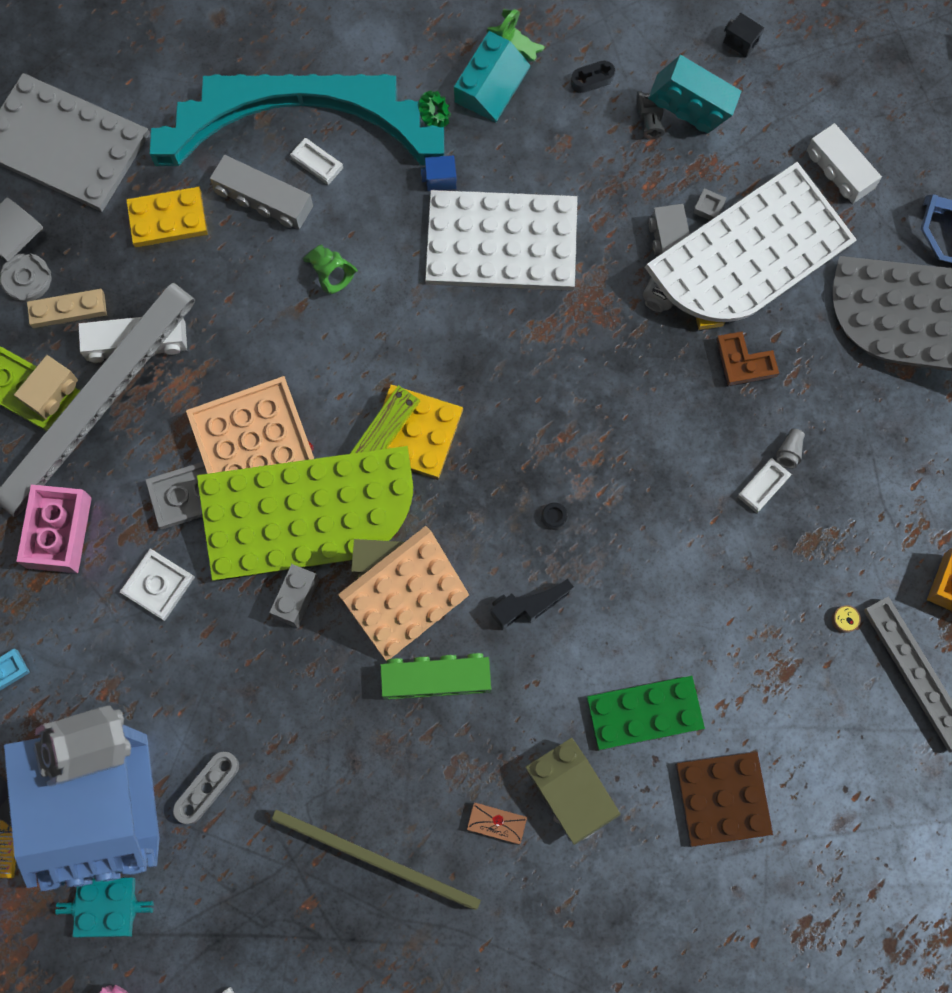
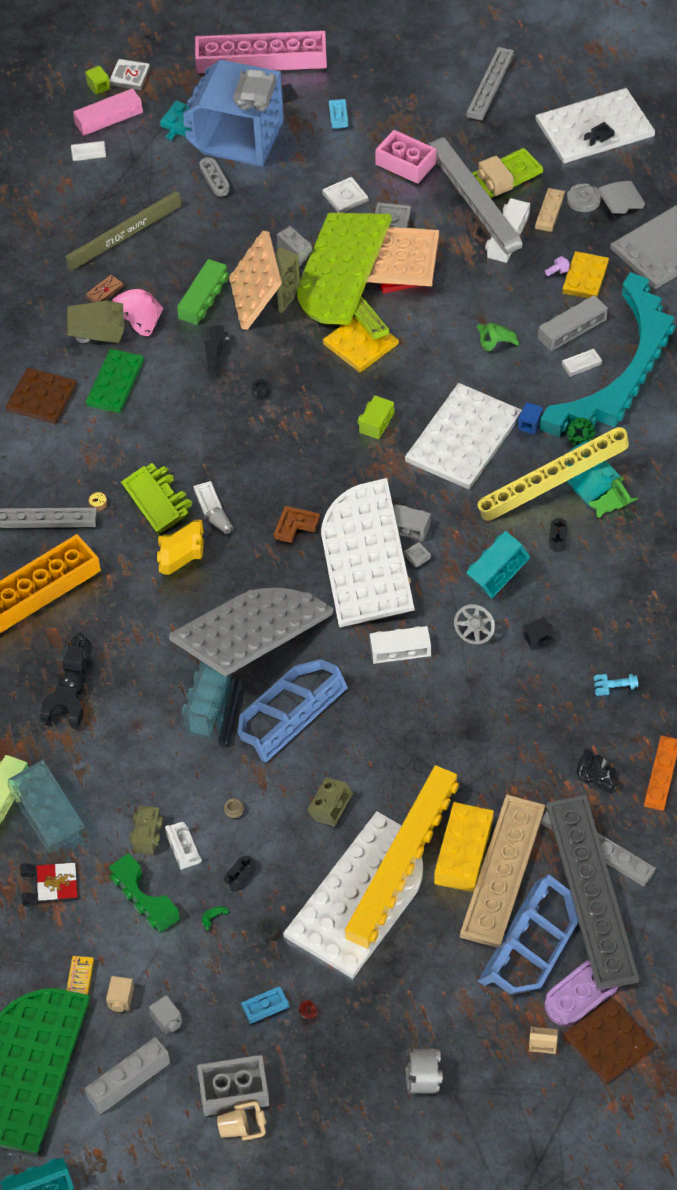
camera: 120 degrees right, 20 degrees down
none -> bright pink piece [112,289,163,336]
none -> lime hinge [121,463,192,535]
none -> yellow brick [157,520,204,574]
none -> lime brick [357,395,394,439]
none -> light grey wheel [454,604,495,644]
none -> light yellow beam [478,427,629,521]
none -> lavender plate [545,256,570,276]

